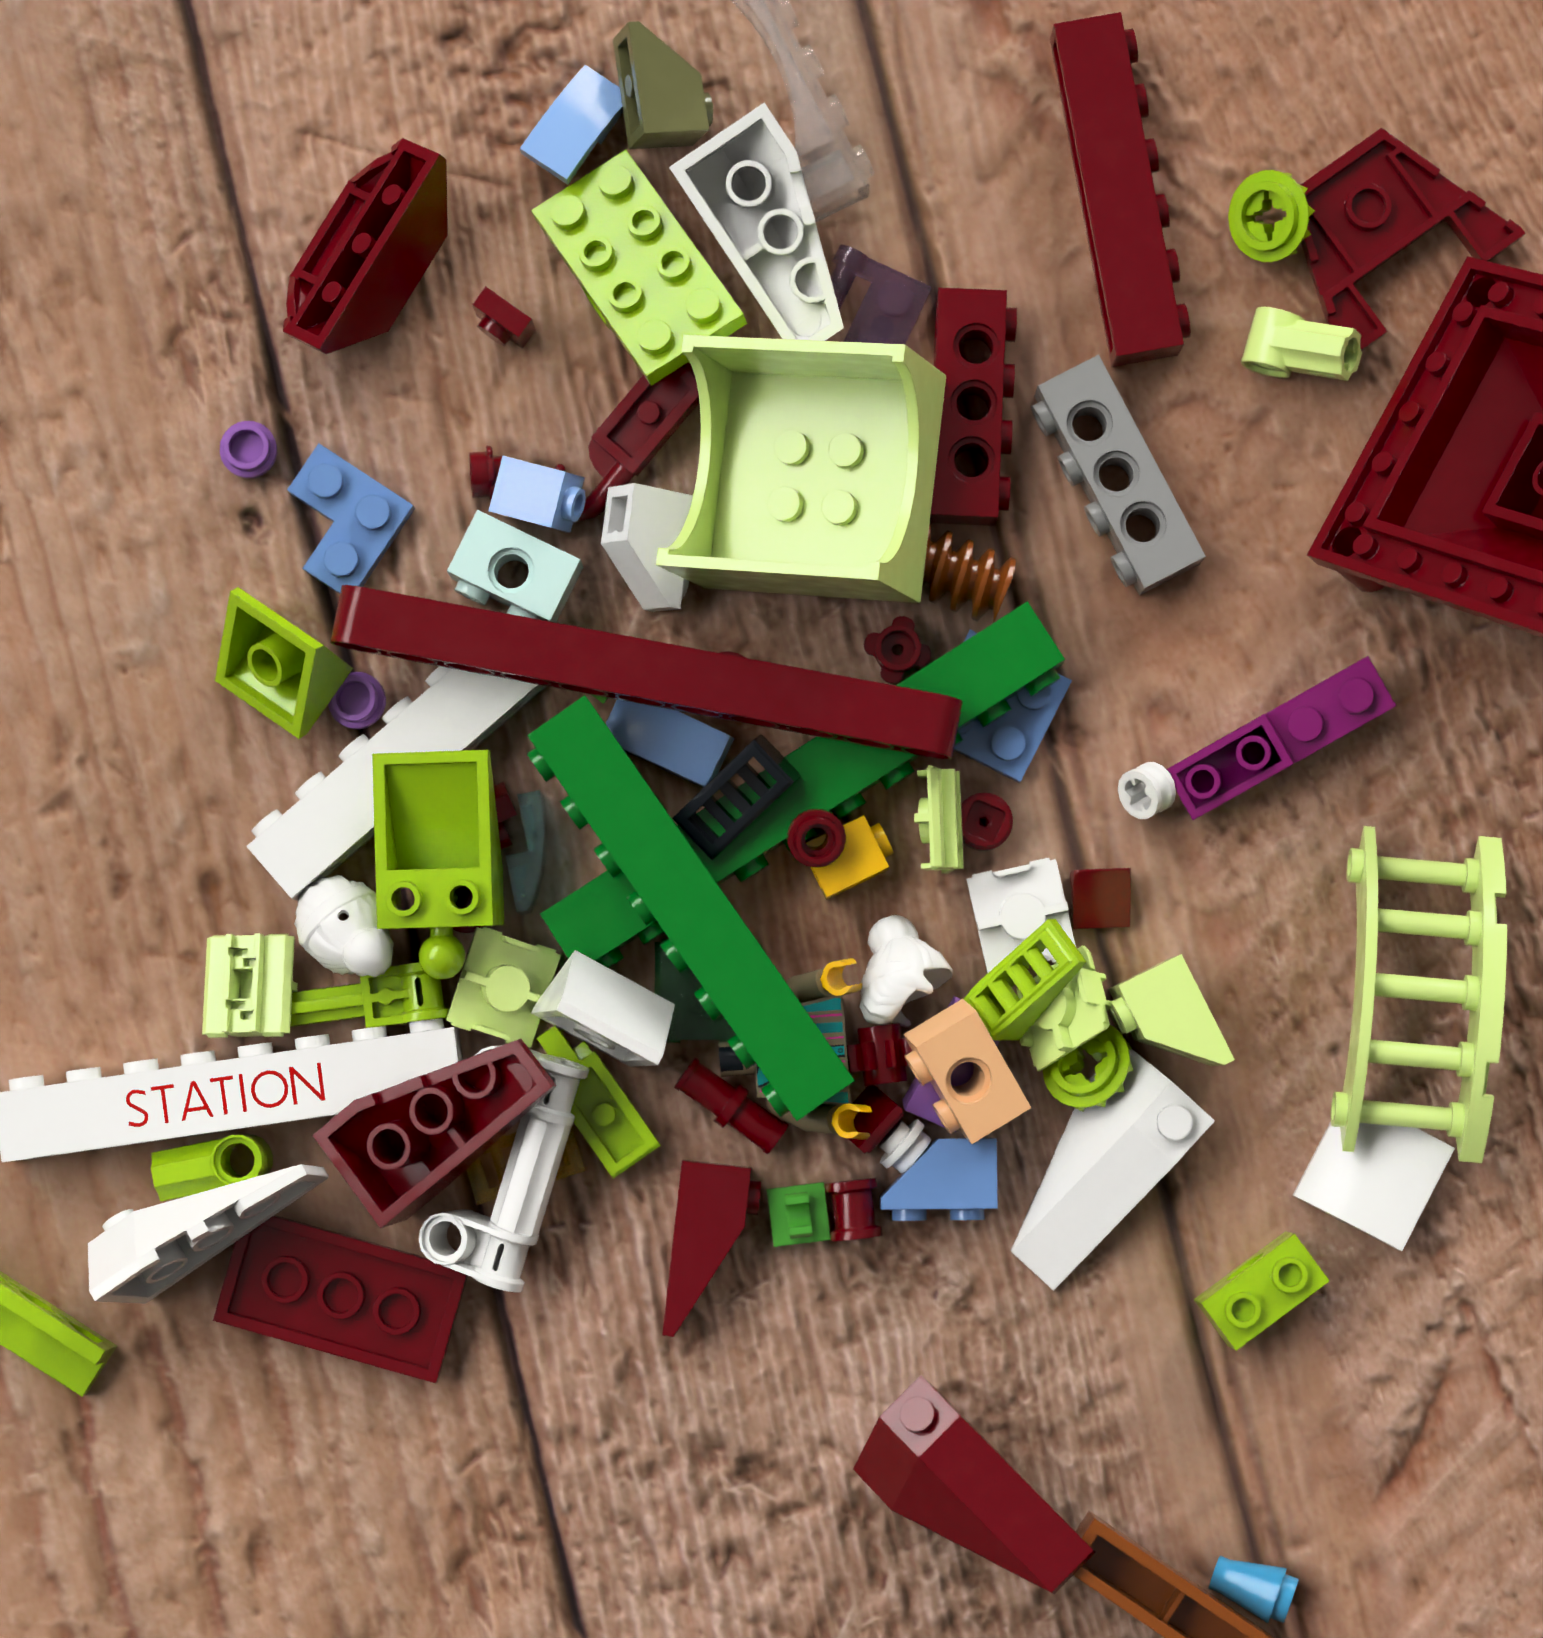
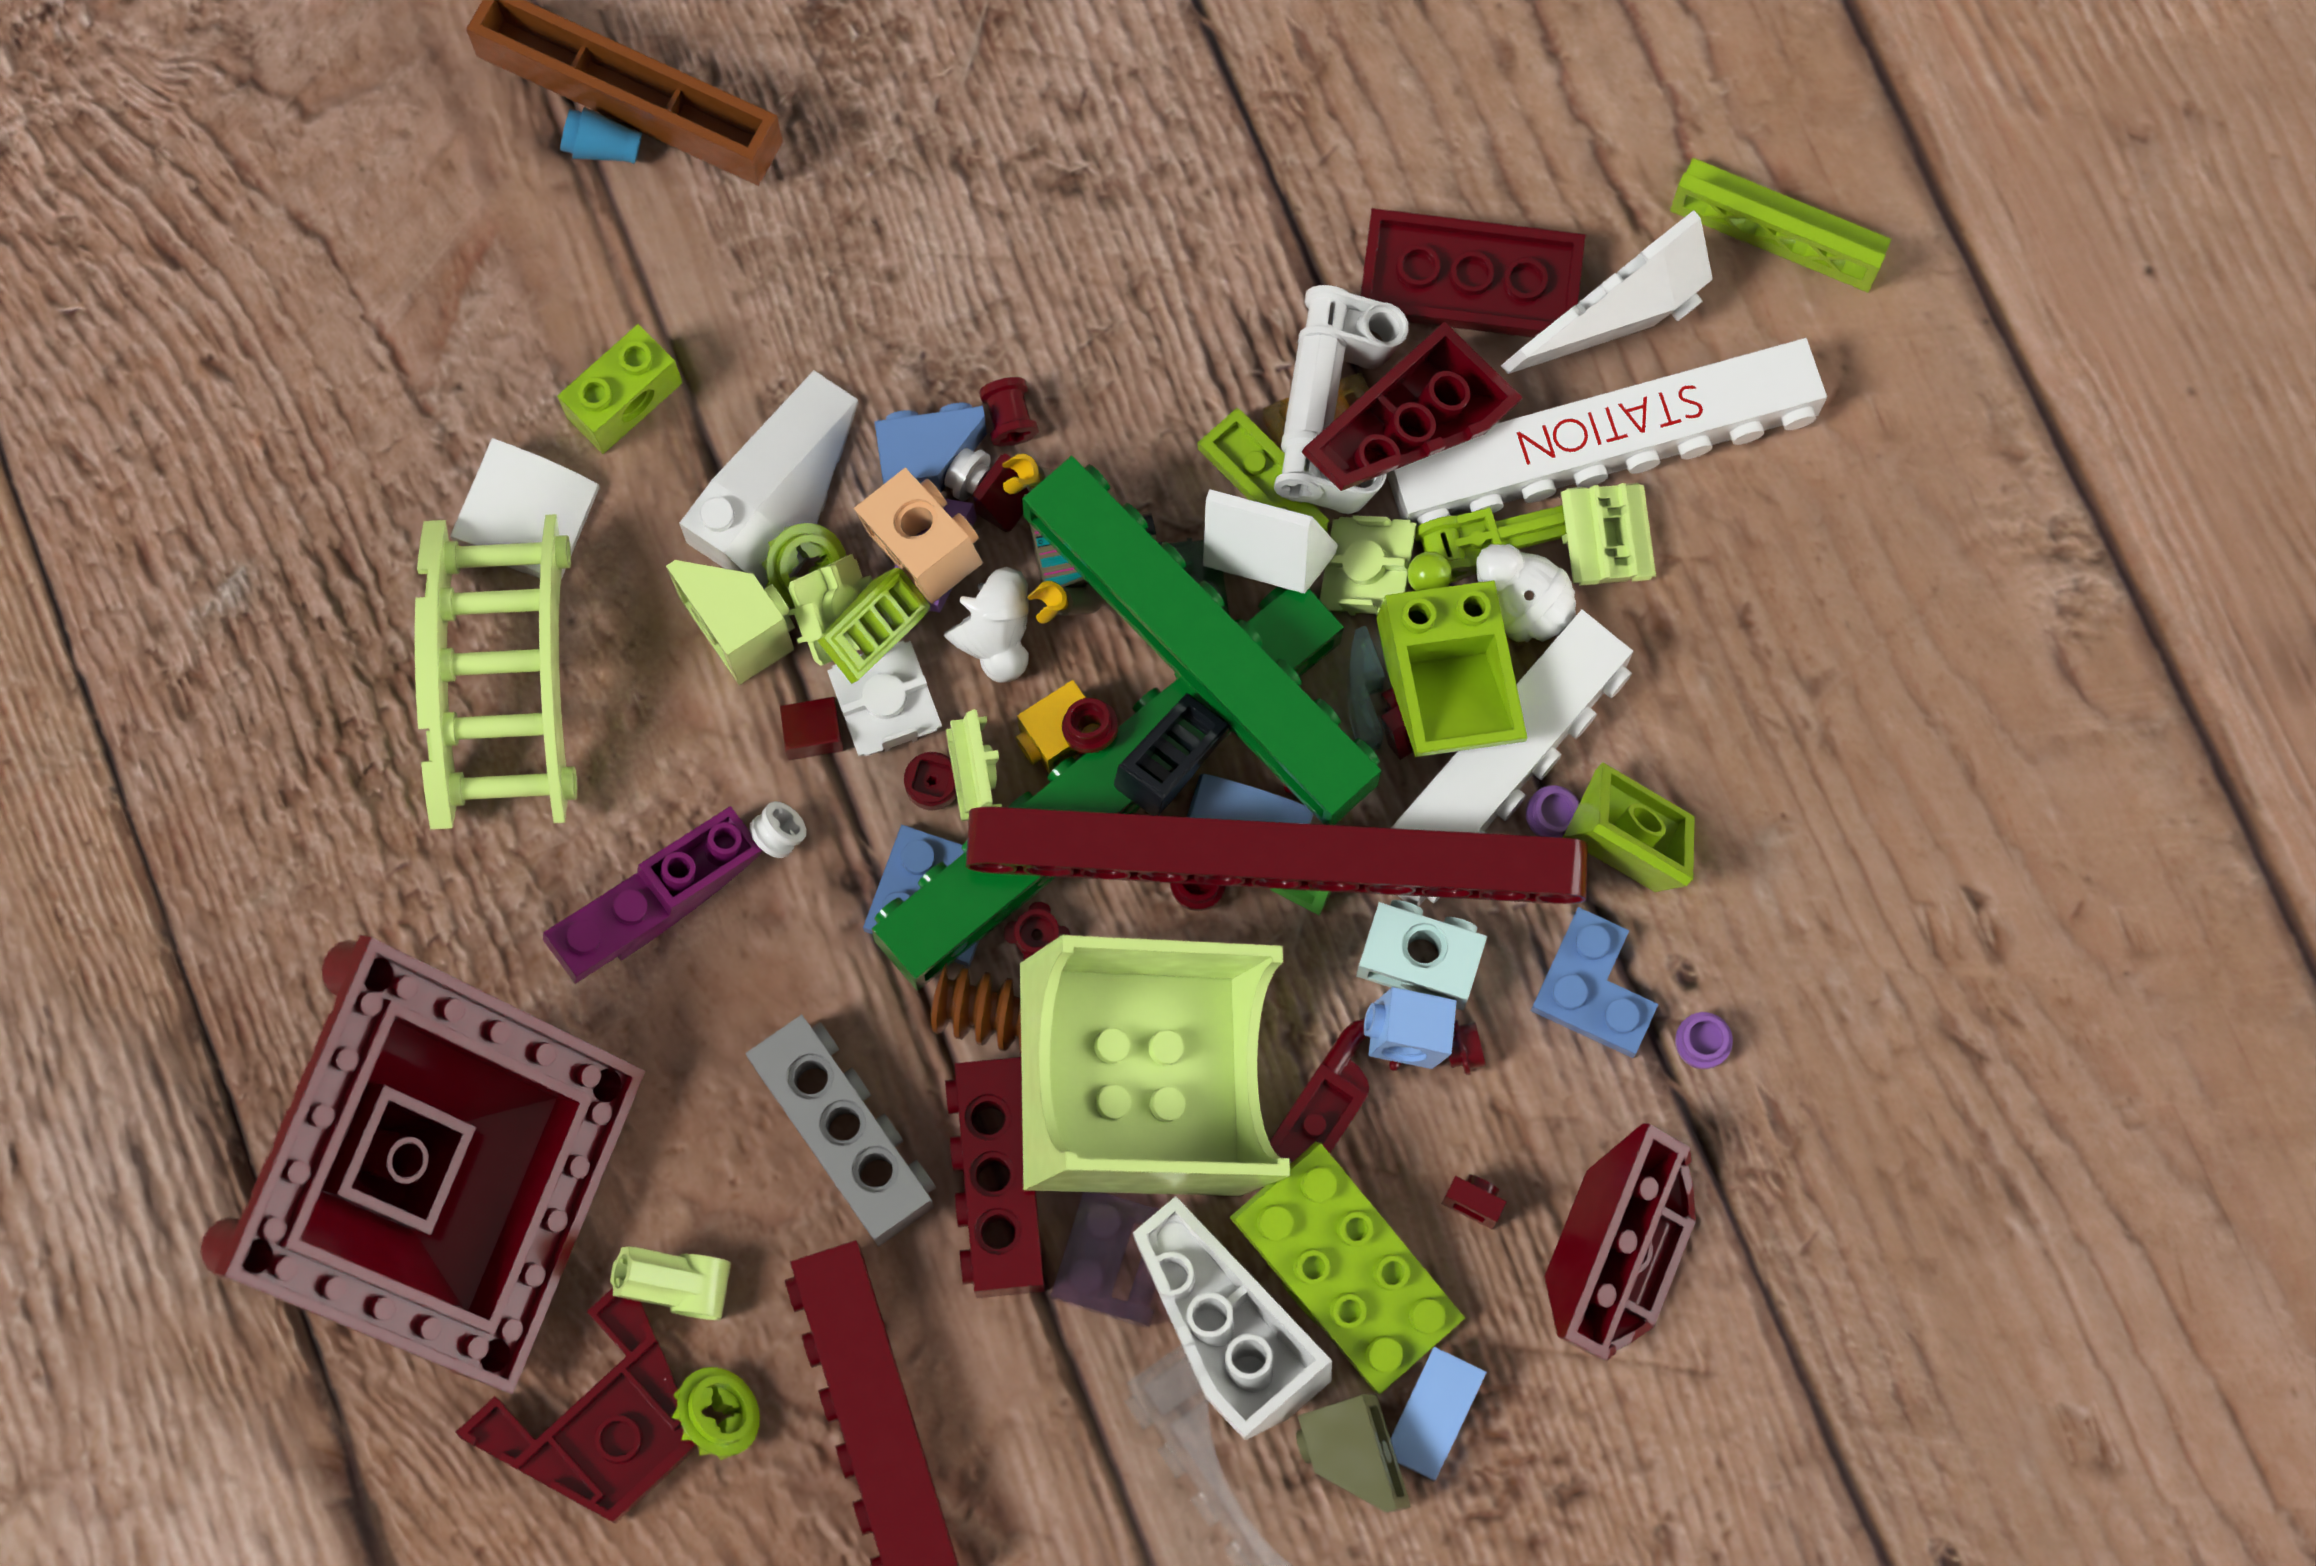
camera: 170 degrees right, 10 degrees down
lime piece [150,1134,273,1202] -> none
white slope [601,483,693,612] -> none
dark red slope [662,1160,762,1337] -> none
dark red pin [674,1058,789,1154] -> none
bright green tile [766,1182,831,1247] -> none
dark red gear [846,1023,912,1086] -> none
dark red wedge [853,1375,1096,1594] -> none

